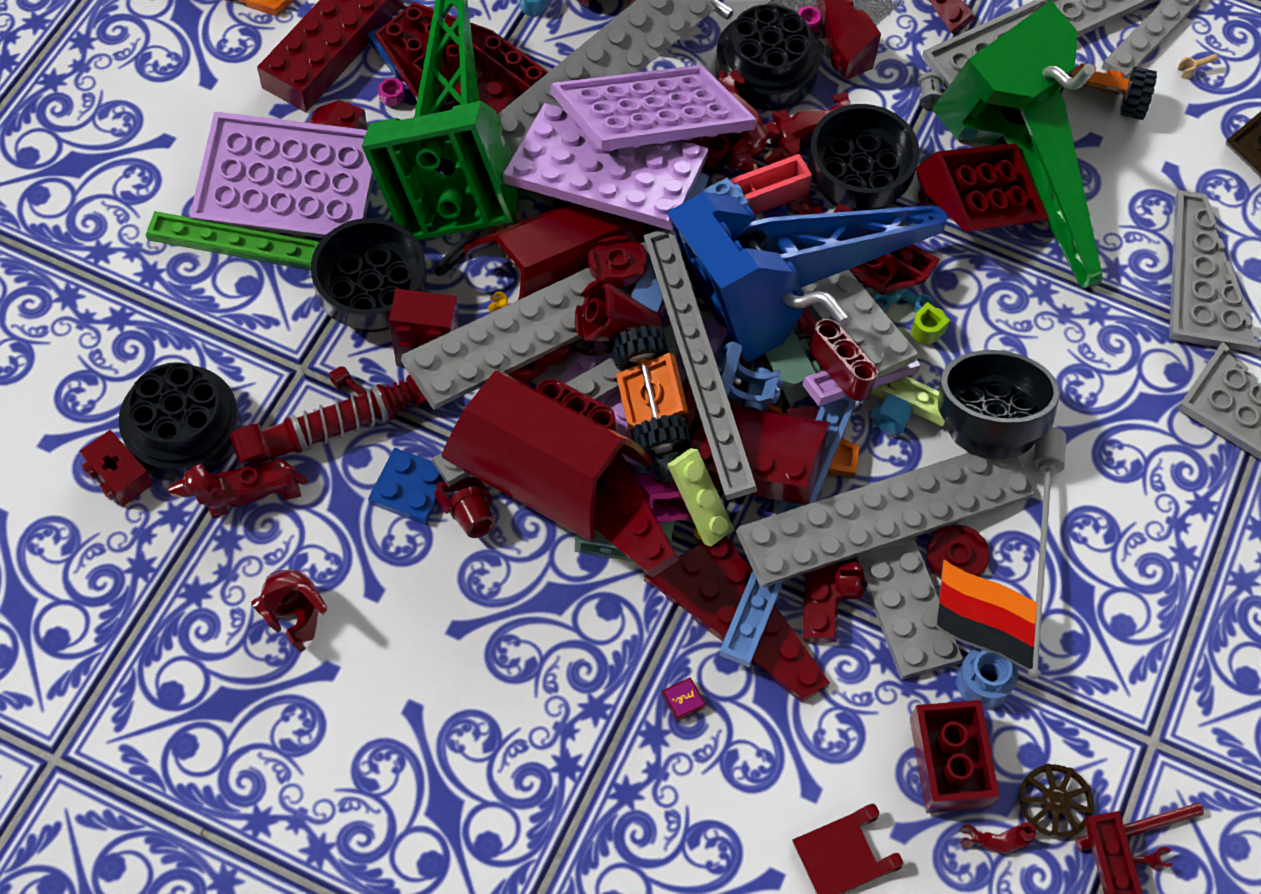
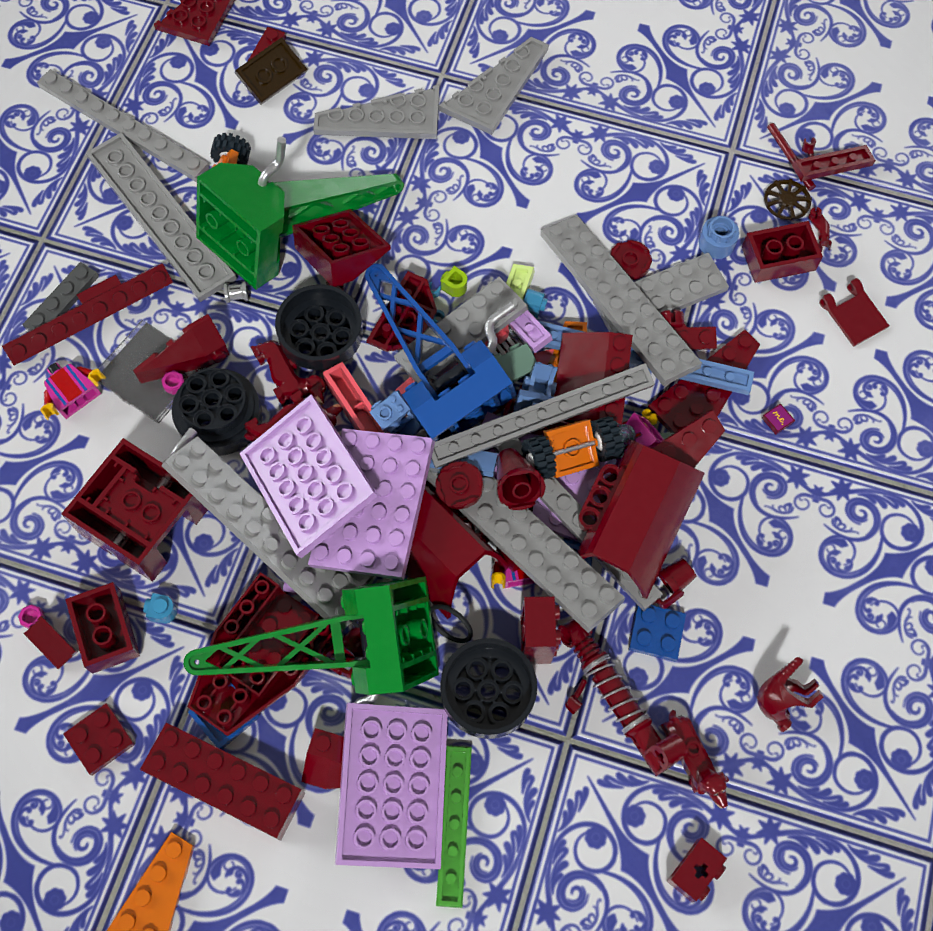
camera: 95 degrees left, 5 degrees up
black wheel [119,362,242,481] -> none
dark pink tile [379,78,405,106] -> none
yellowish green plate [667,448,735,546] -> none
dark red plant [789,196,822,216] -> none
dark red beam [809,319,878,401] -> none
flag [936,427,1066,679] -> none
black wheel [938,350,1060,459] -> none
tan hand [1177,54,1218,79] -> none

